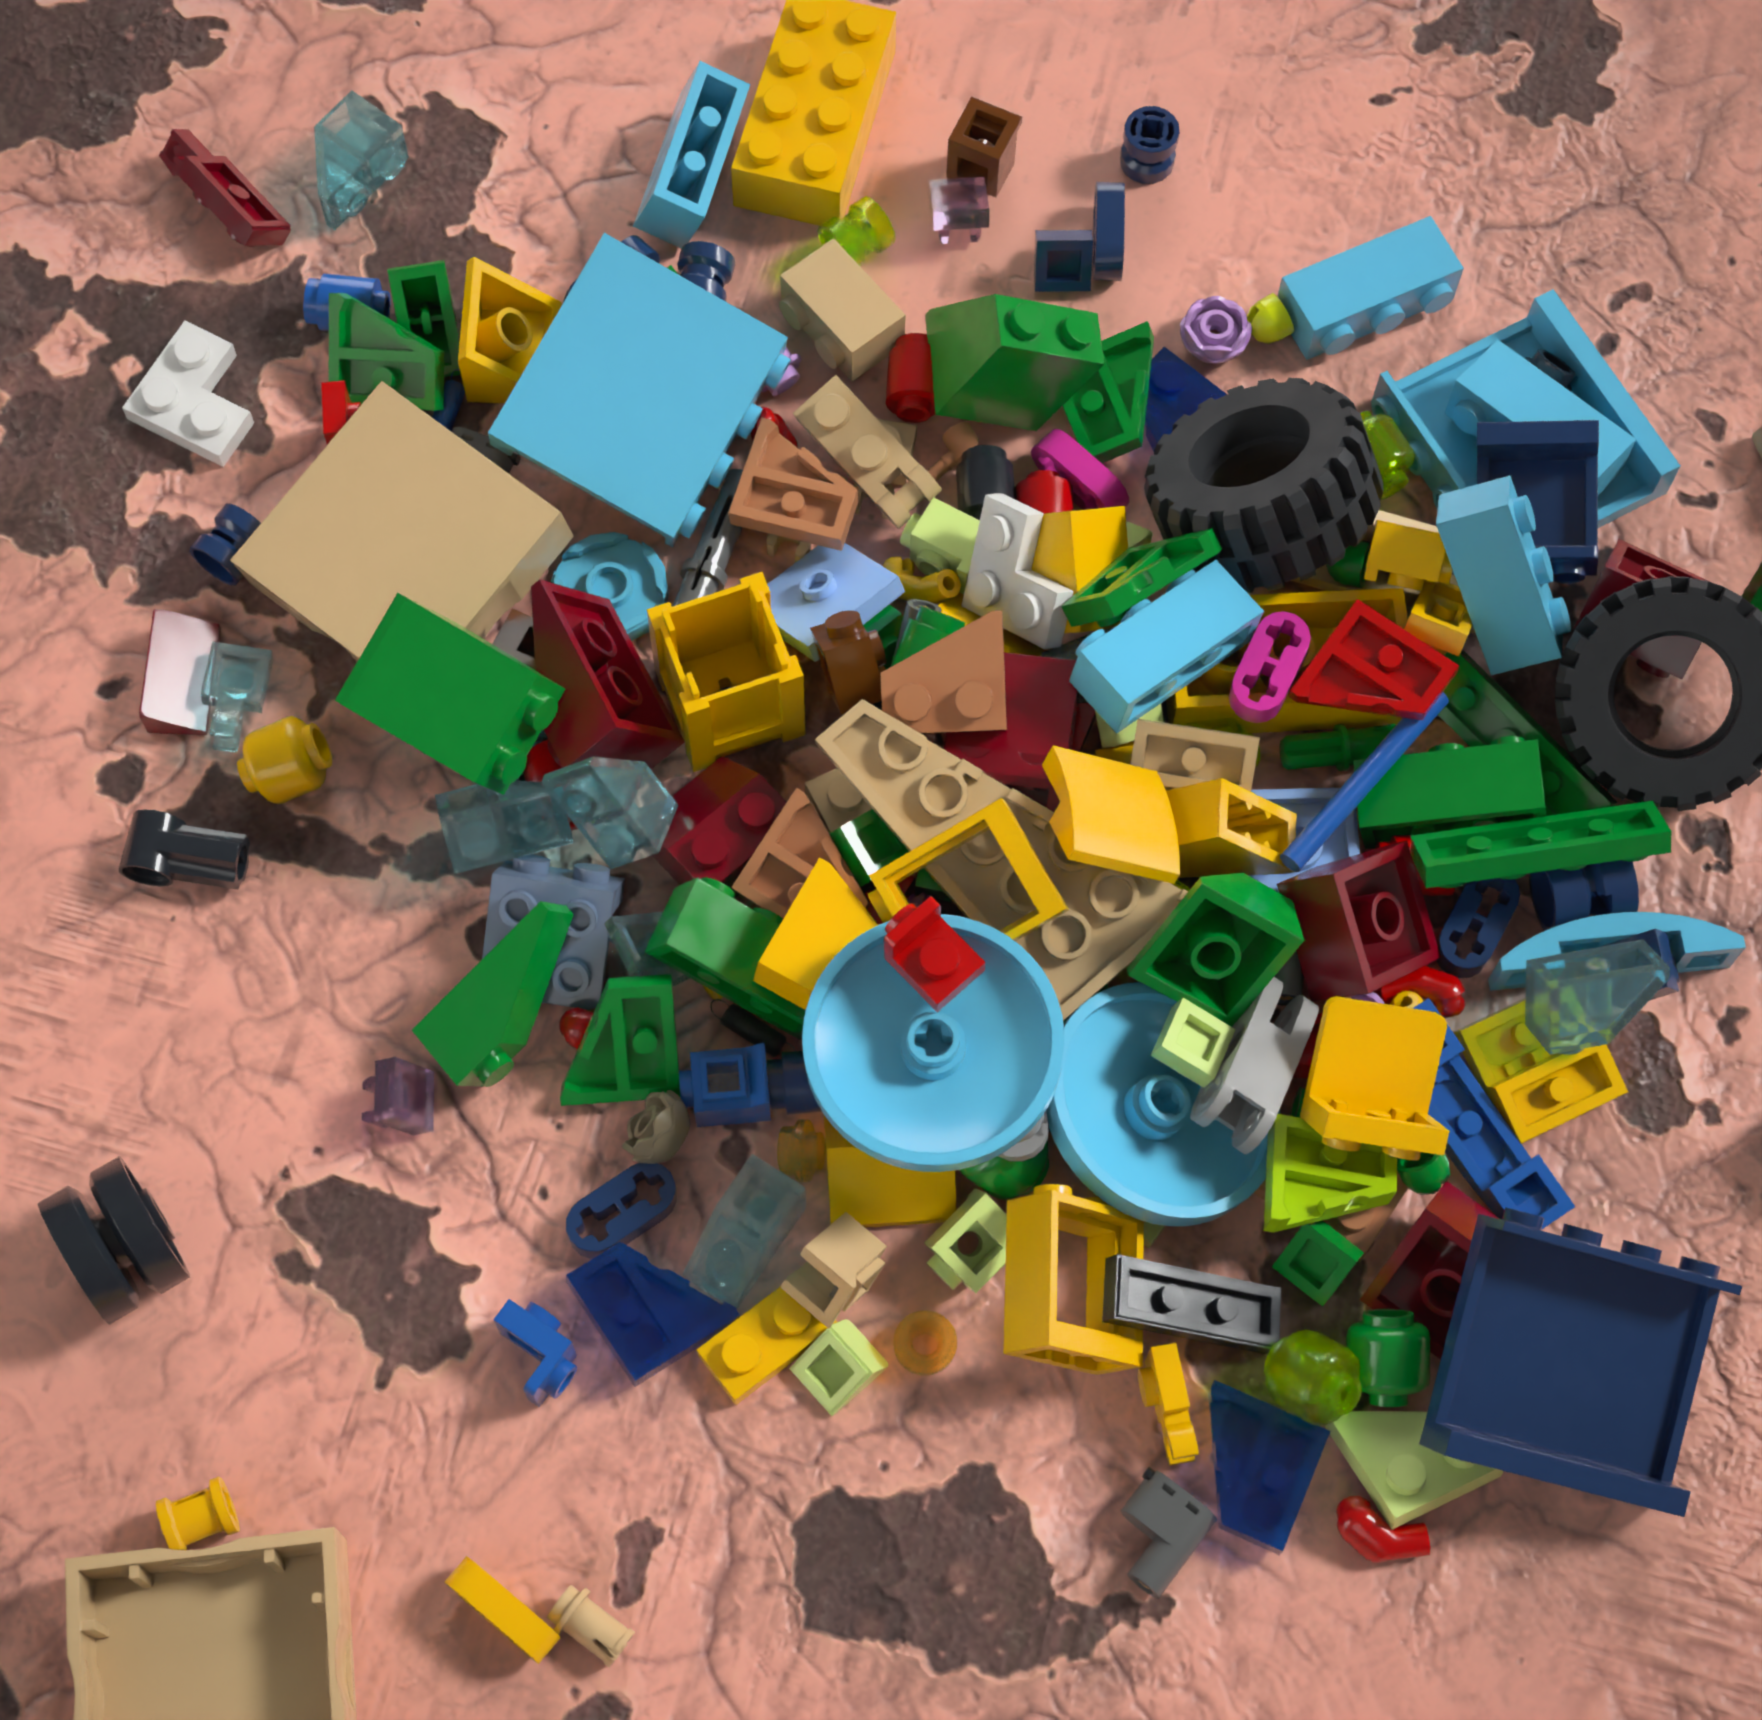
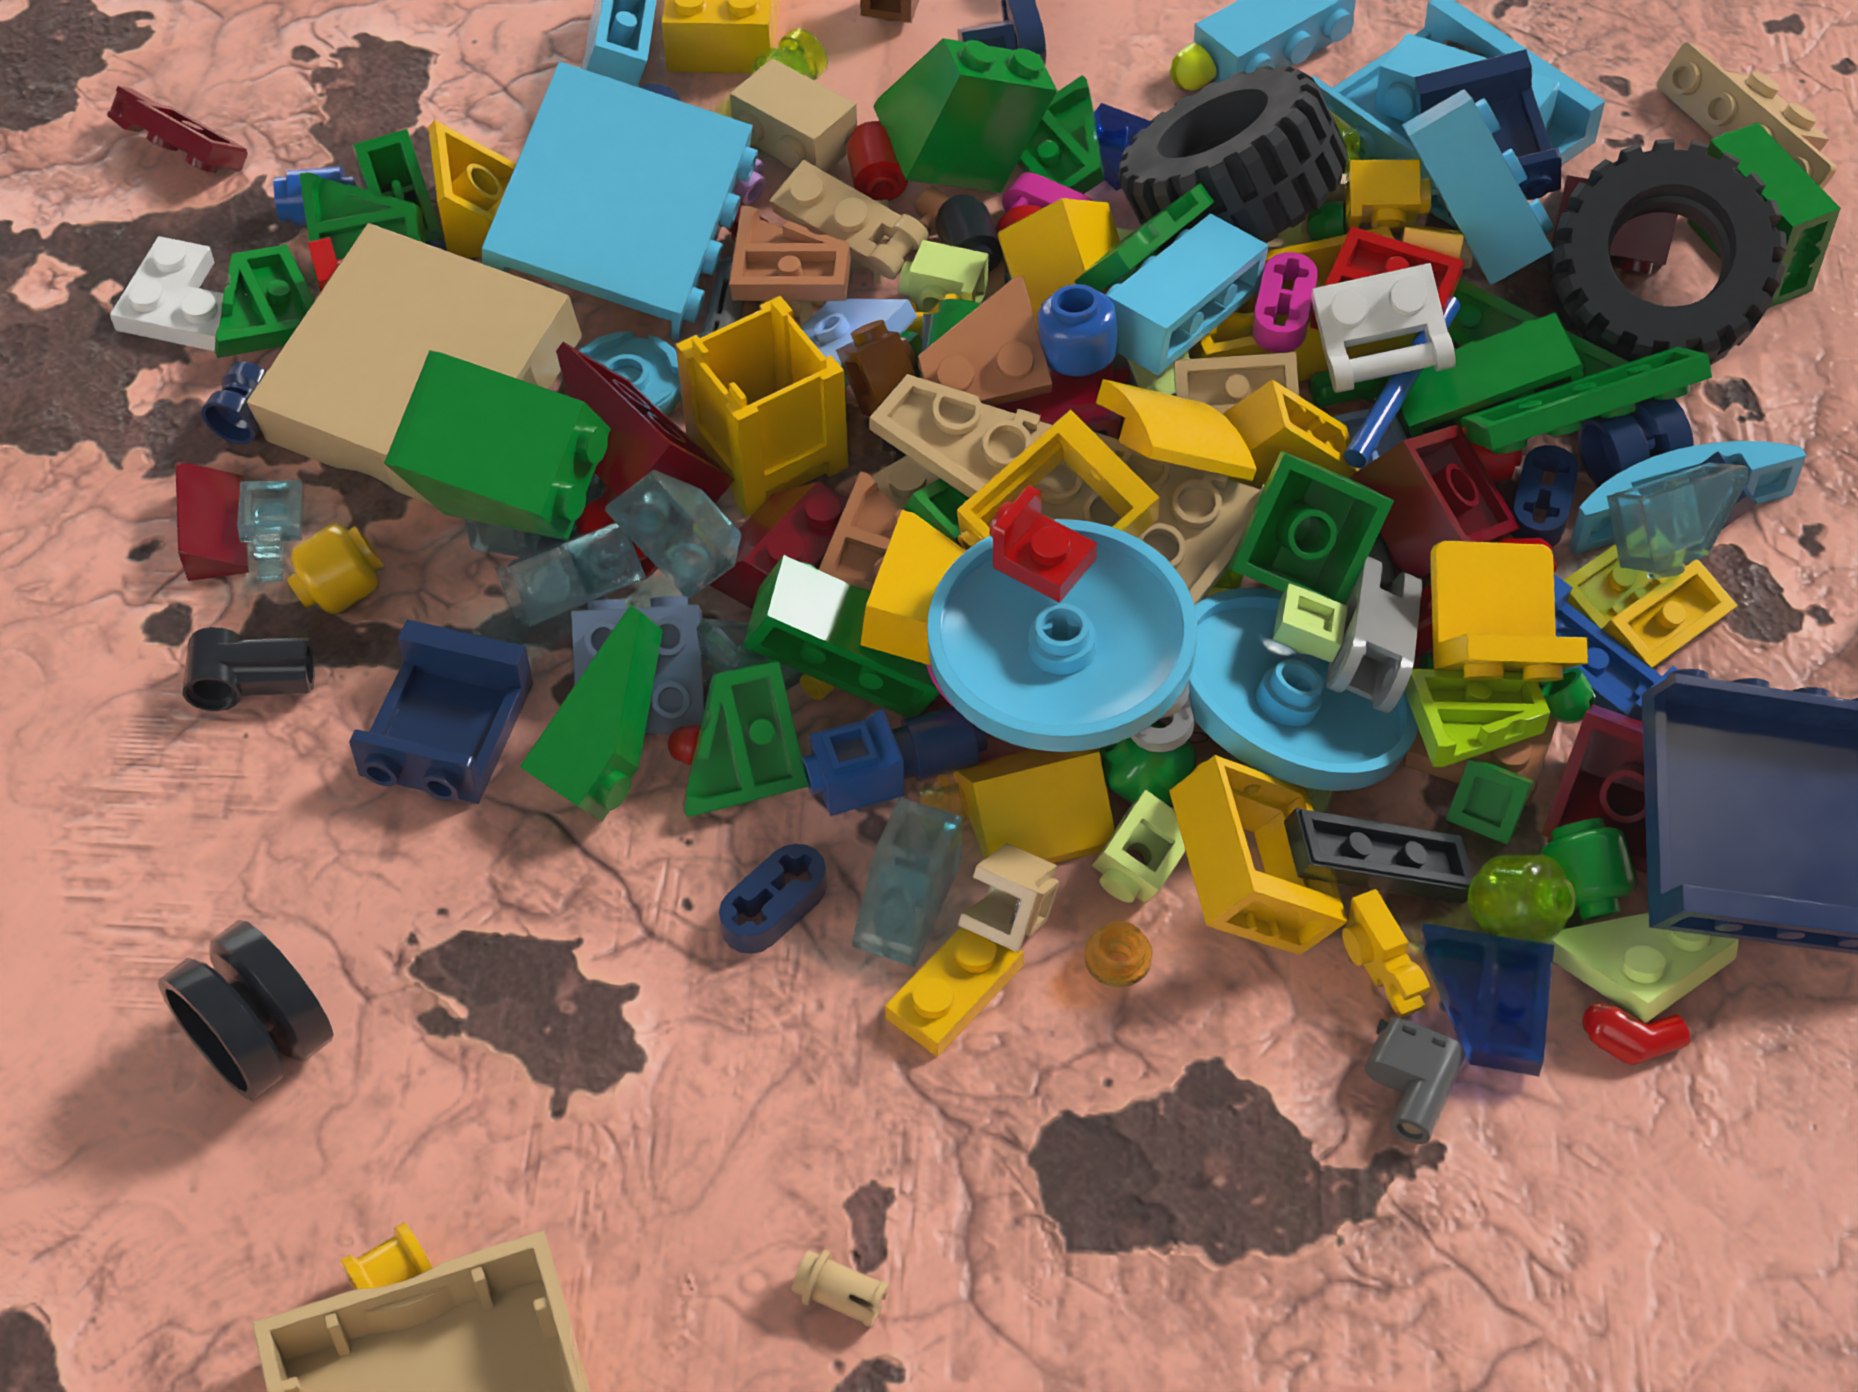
camera: 10 degrees left, 15 degrees down
clear light blue slope [314,90,409,230] -> none
clear purple tile [362,1057,434,1136] -> none
yellow beam [444,1556,561,1664] -> none
blue bracket [493,1299,577,1407] -> none
clear blue wing [566,1242,740,1387] -> none
dark tan plate [622,1090,691,1164] -> none
pearl dark grey piece [710,999,796,1058] -> none
yellowish green slope [789,1319,889,1416] -> none
tile [929,177,990,244] -> none
white plate [962,493,1073,649] -> none
lavender plate [1180,296,1252,364] -> none
none -> green wing [215,244,315,358]
none -> dark blue panel [349,619,533,804]
none -> blue head [1037,284,1118,377]
none -> white plate [1311,263,1456,393]

